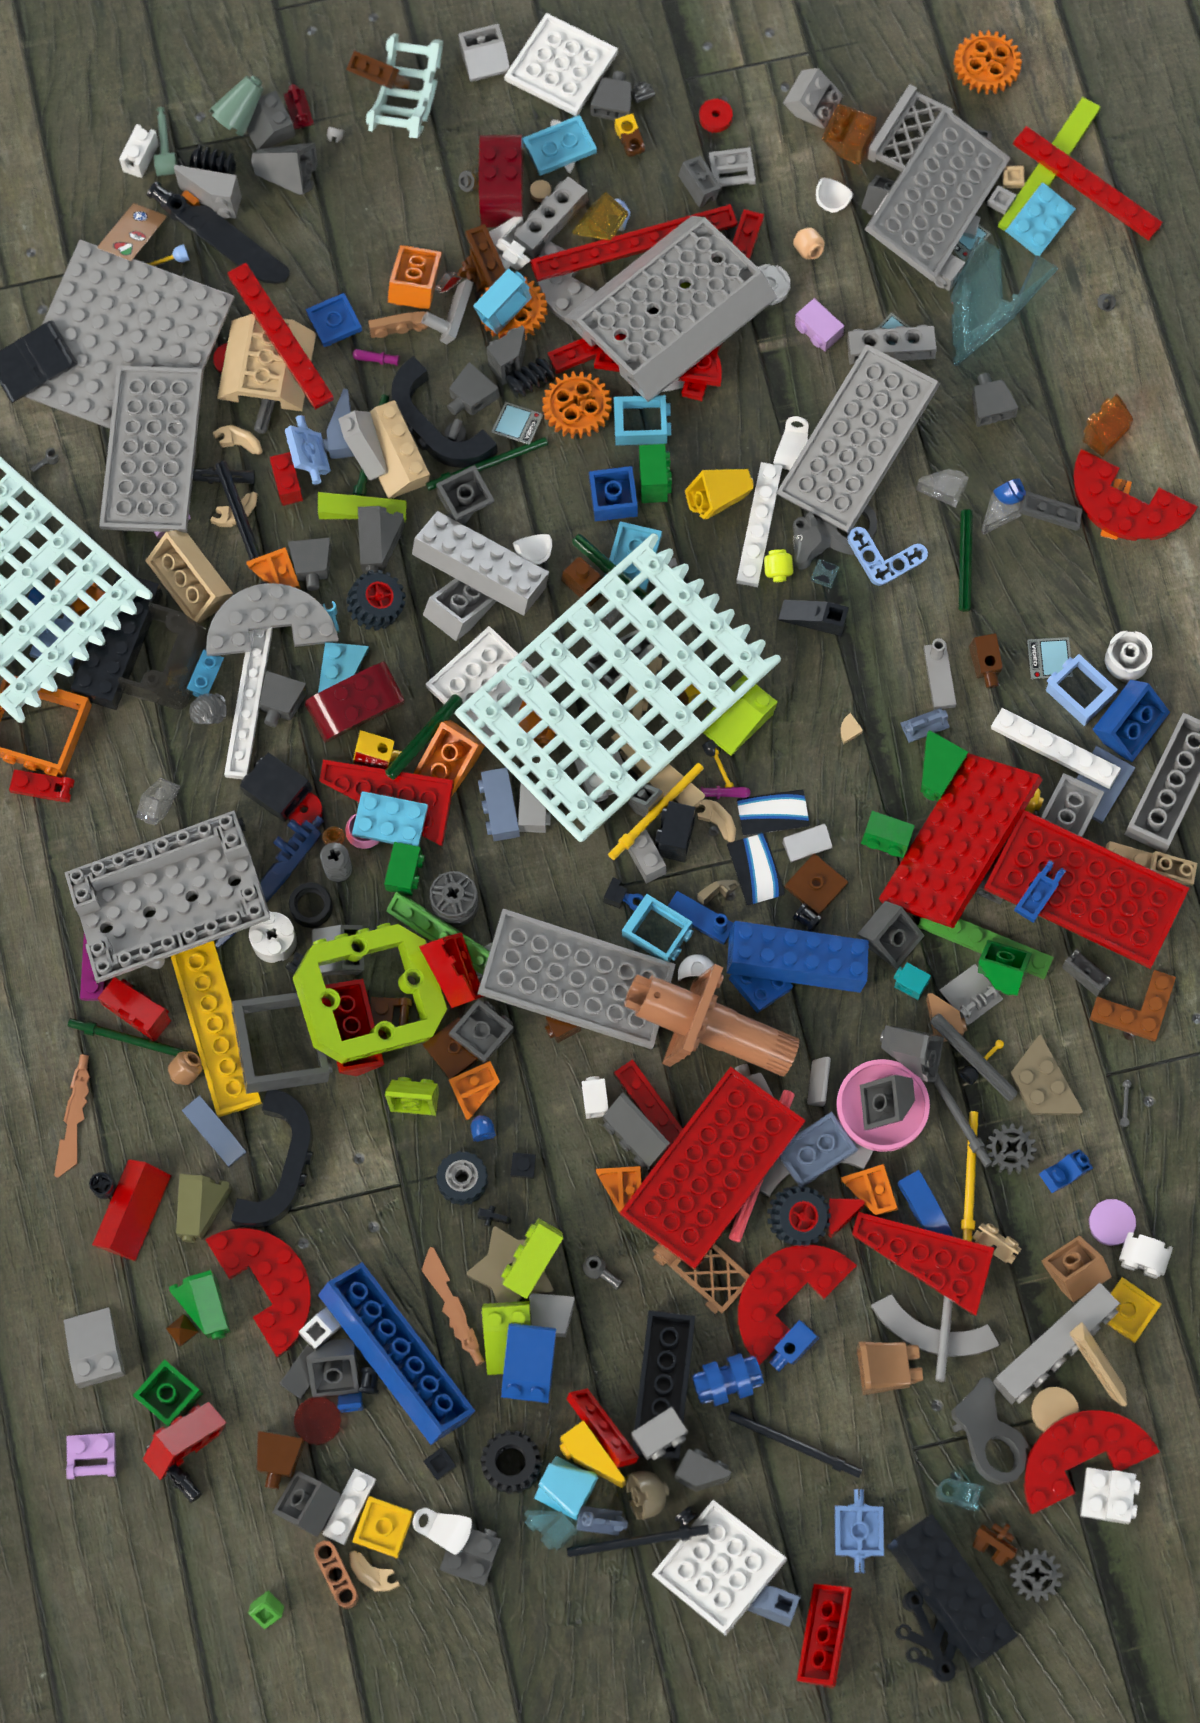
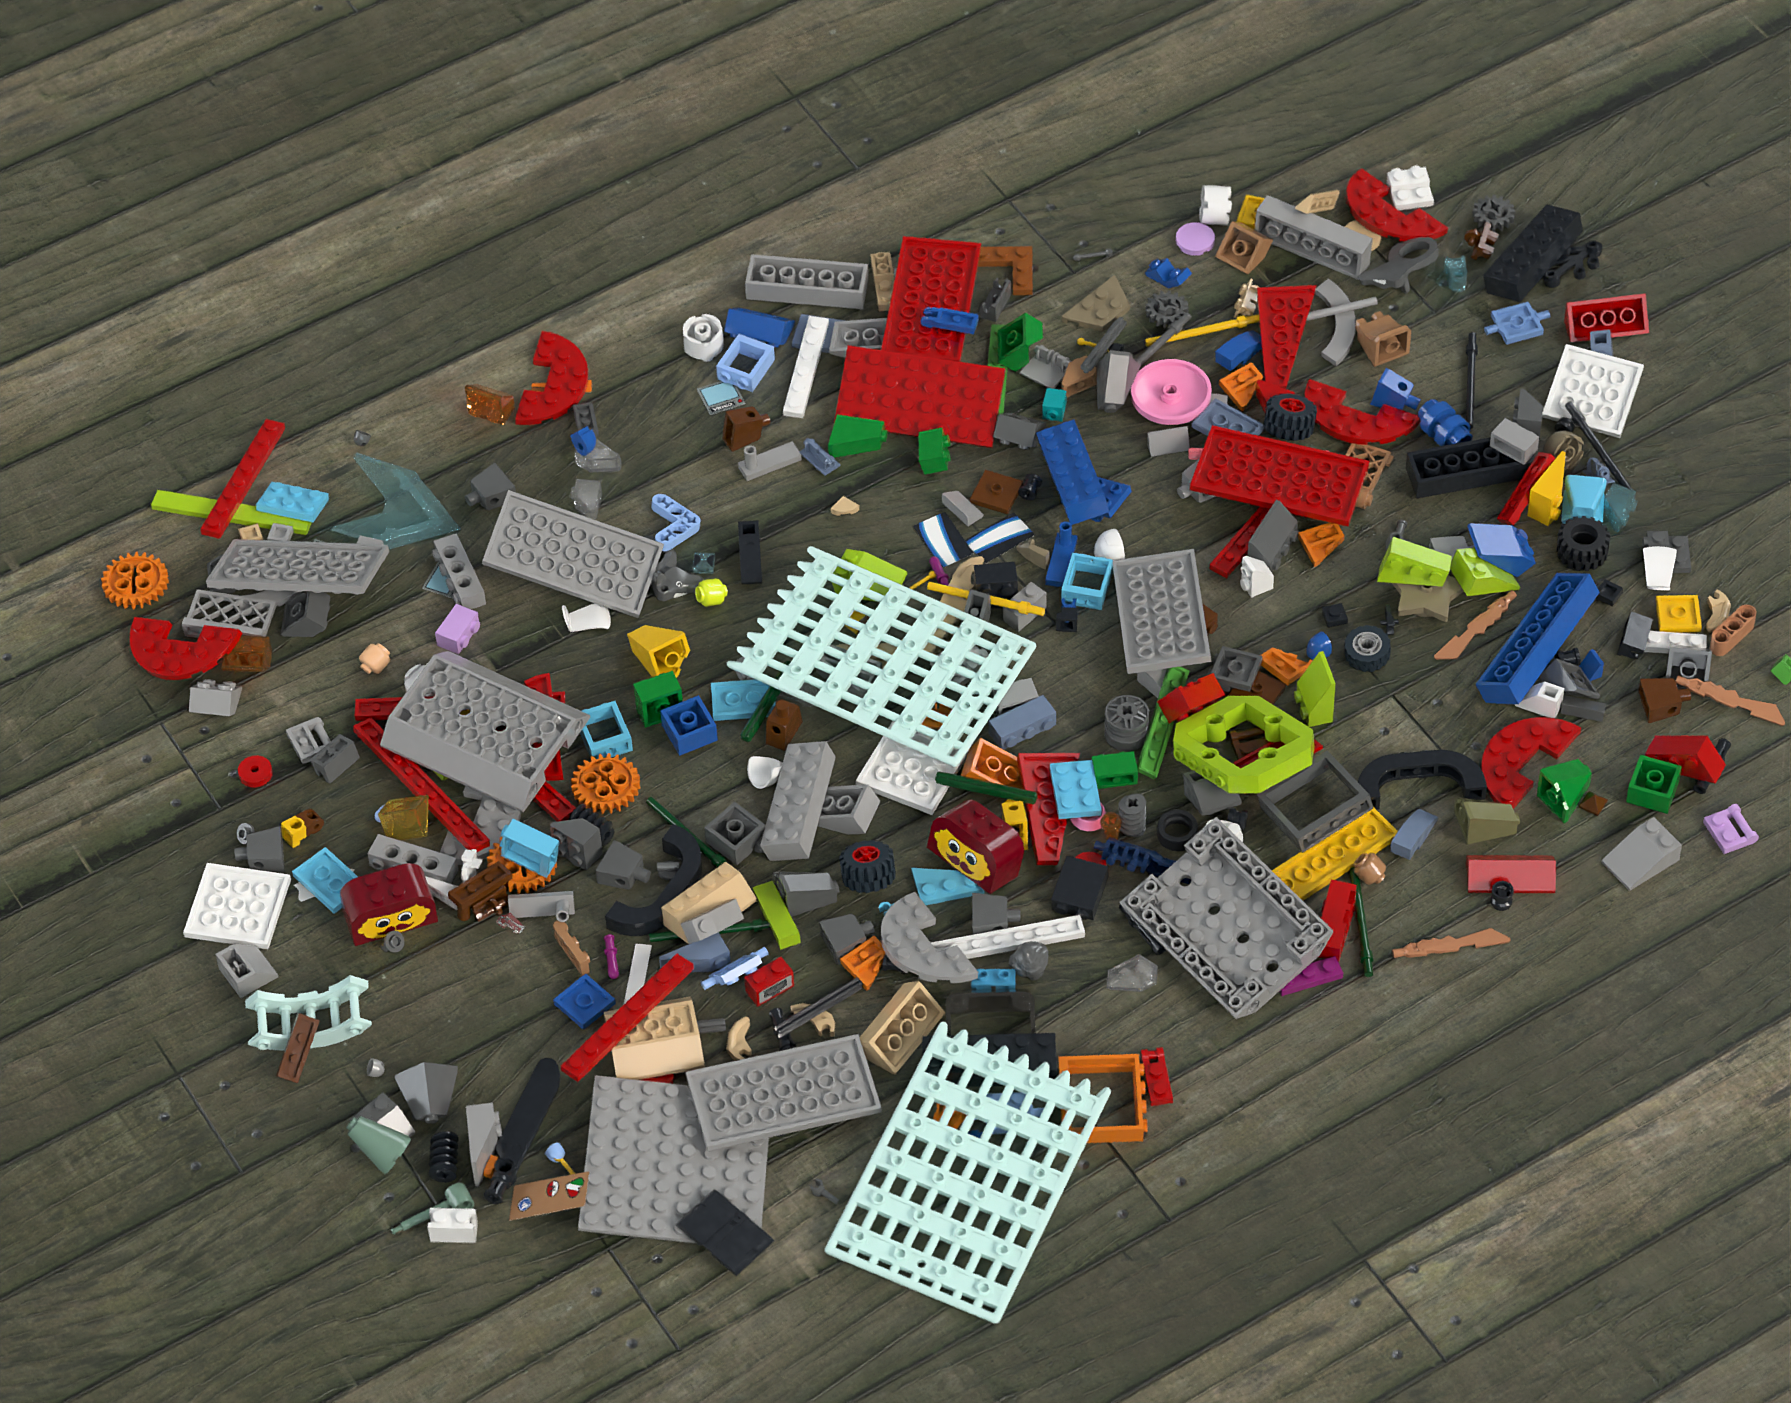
camera: 110 degrees left, 20 degrees down
dark red hinge [284,84,314,130] -> none
clear red tile [294,1397,341,1445] -> none
orange slope [388,245,442,310] -> none
sticker [491,402,544,445] -> none
nougat piece [624,964,800,1077] -> none
white plate [737,462,782,587] -> none
white helmet [816,178,853,212] -> none
dark grey slope [860,1075,915,1131] -> none
dark green axle [959,509,973,612] -> none
none -> red plate [130,617,243,680]
none -> white sticker [624,944,651,1004]
none -> hinge [1617,611,1653,659]
none -> nougat sword [1676,676,1785,726]

